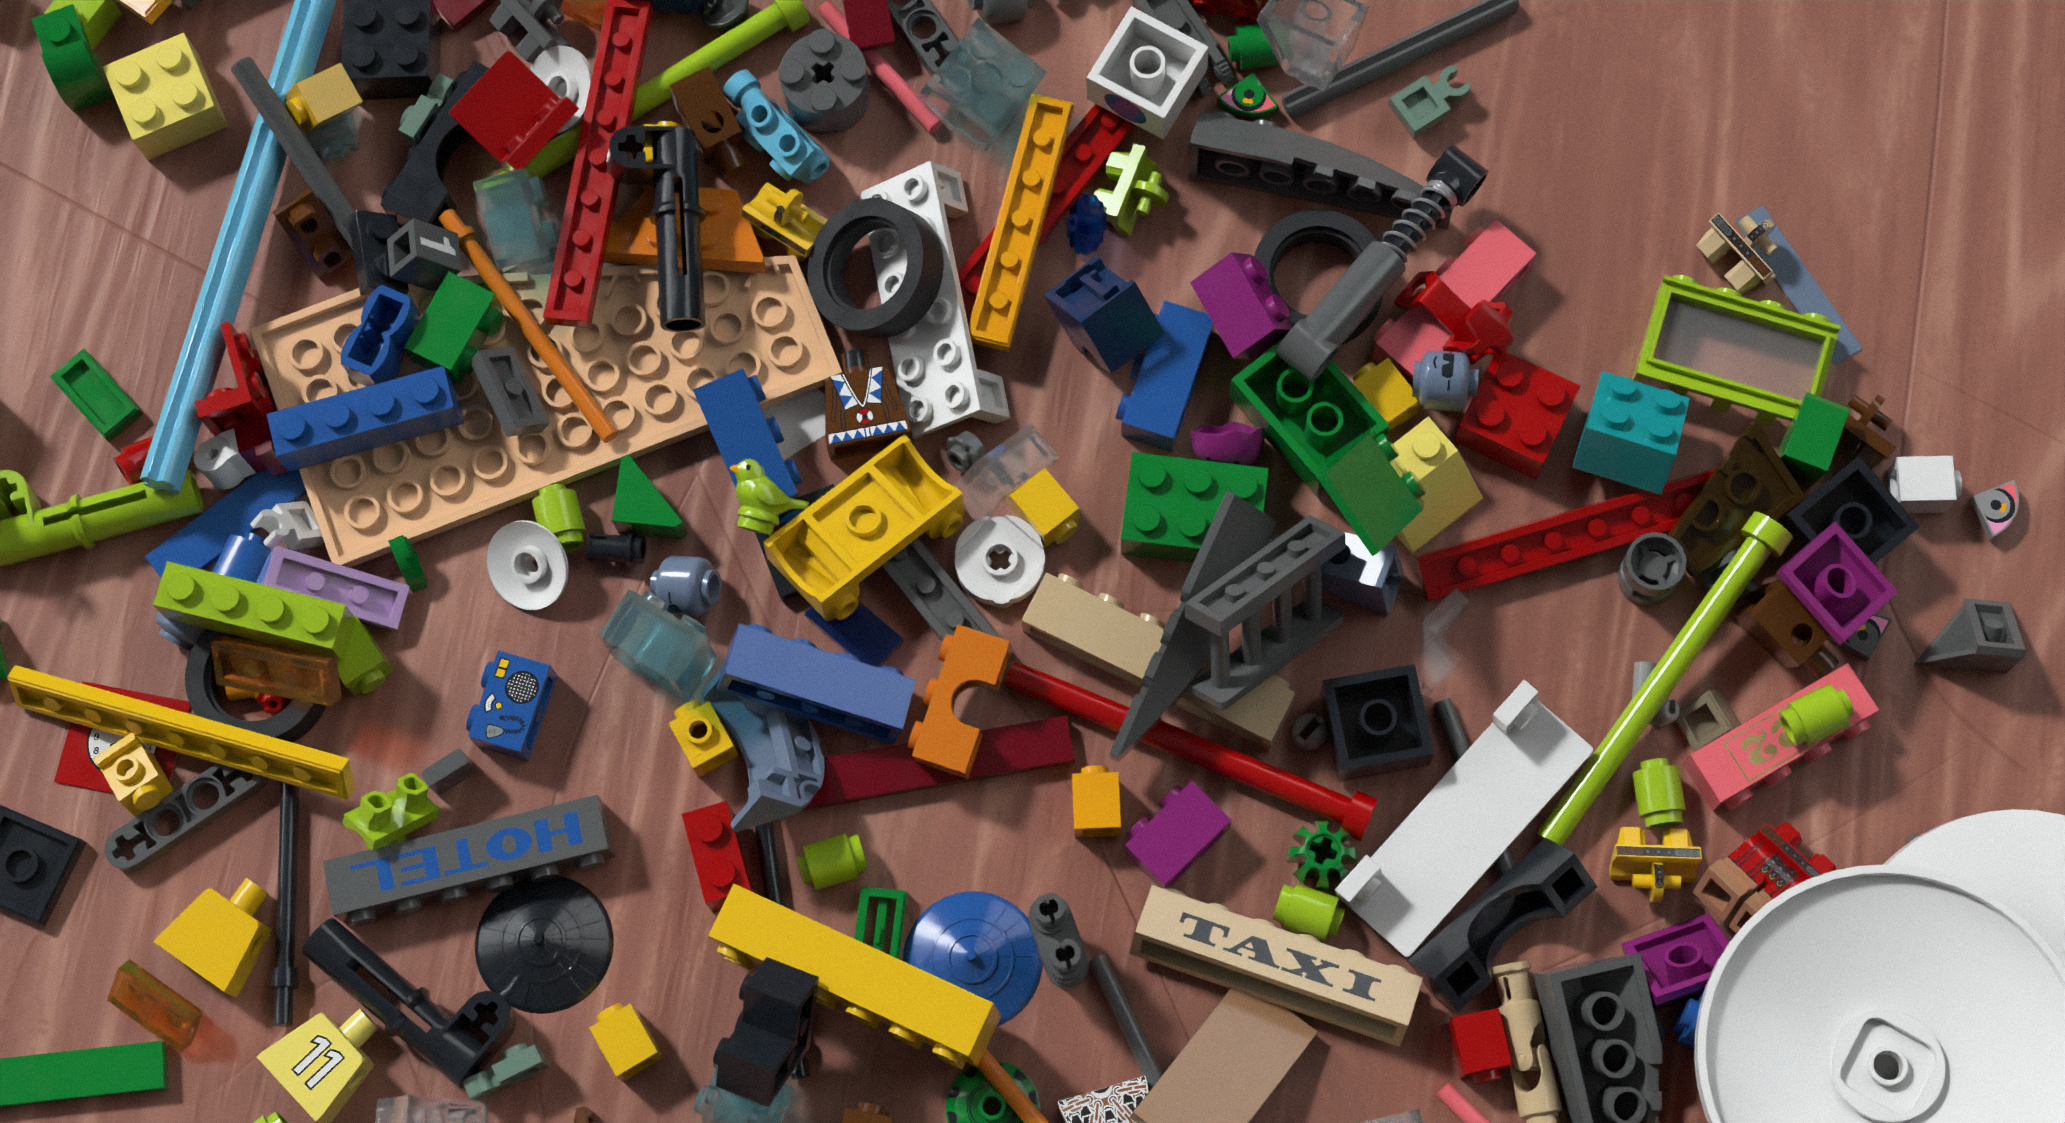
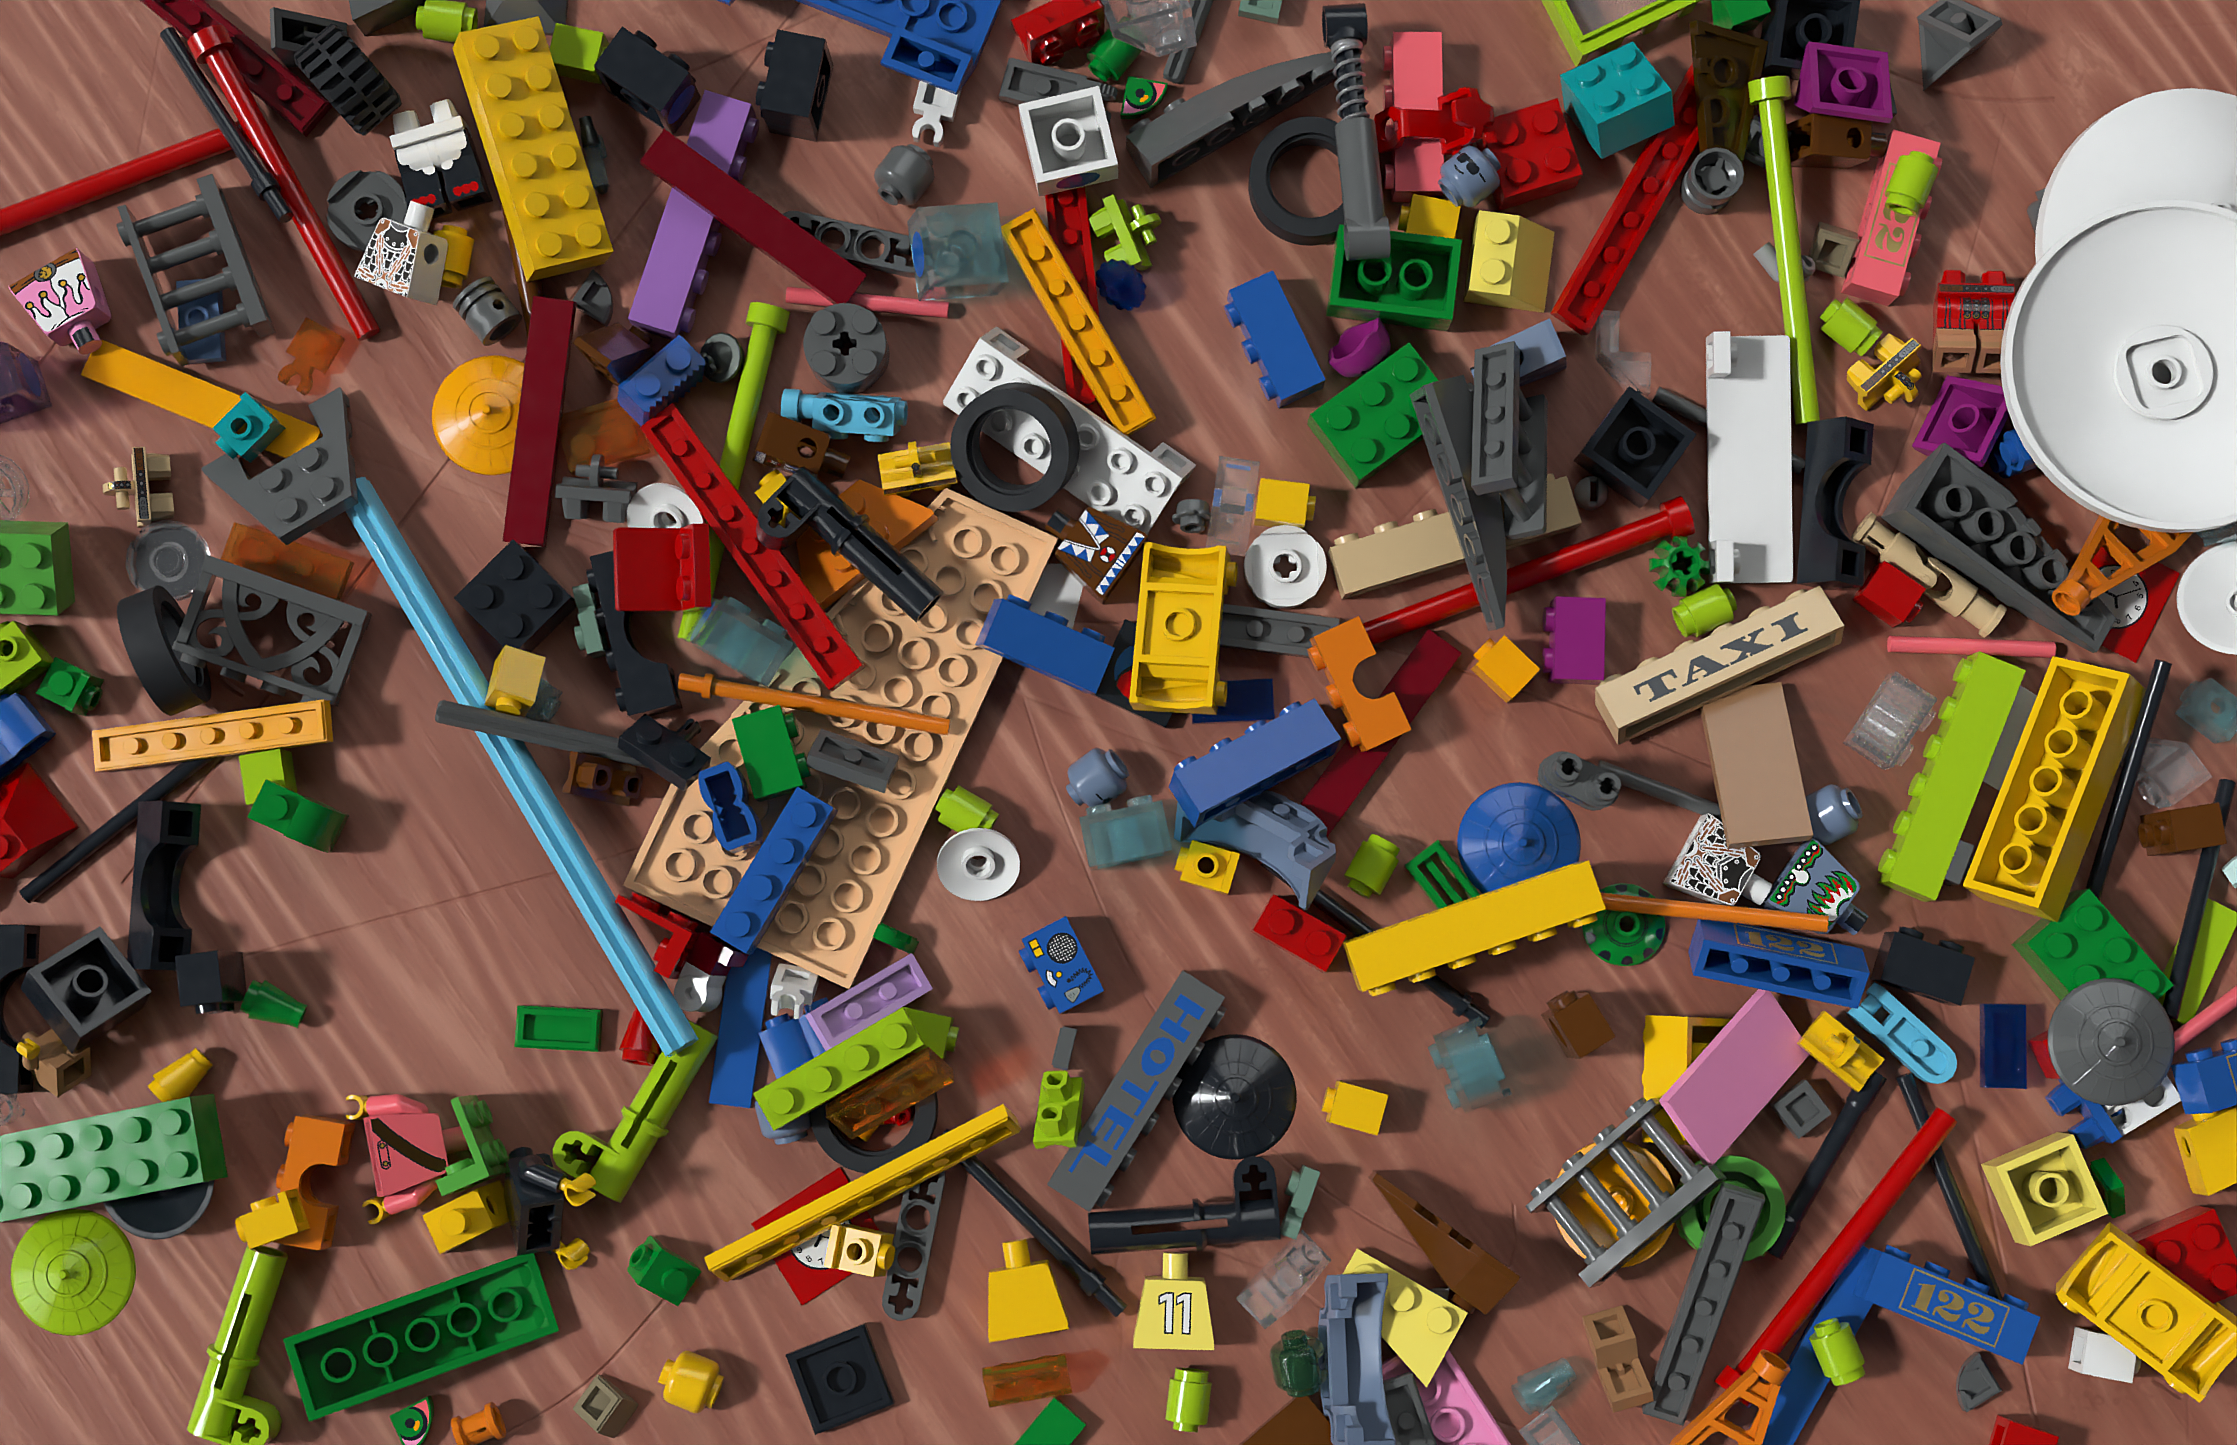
camera: 50 degrees left, 10 degrees up
light yellow brick [103,32,228,161] -> none
dark grey brick [387,218,461,292] -> none
black pin [586,531,647,568] -> none
green slope [612,454,688,540] -> none
black brick [713,957,819,1107] -> none
lime animal [730,459,809,536] -> none
dark blue piece [1044,255,1165,374] -> none
magenta brick [1190,252,1292,359] -> none
green slope [1318,427,1426,556] -> none

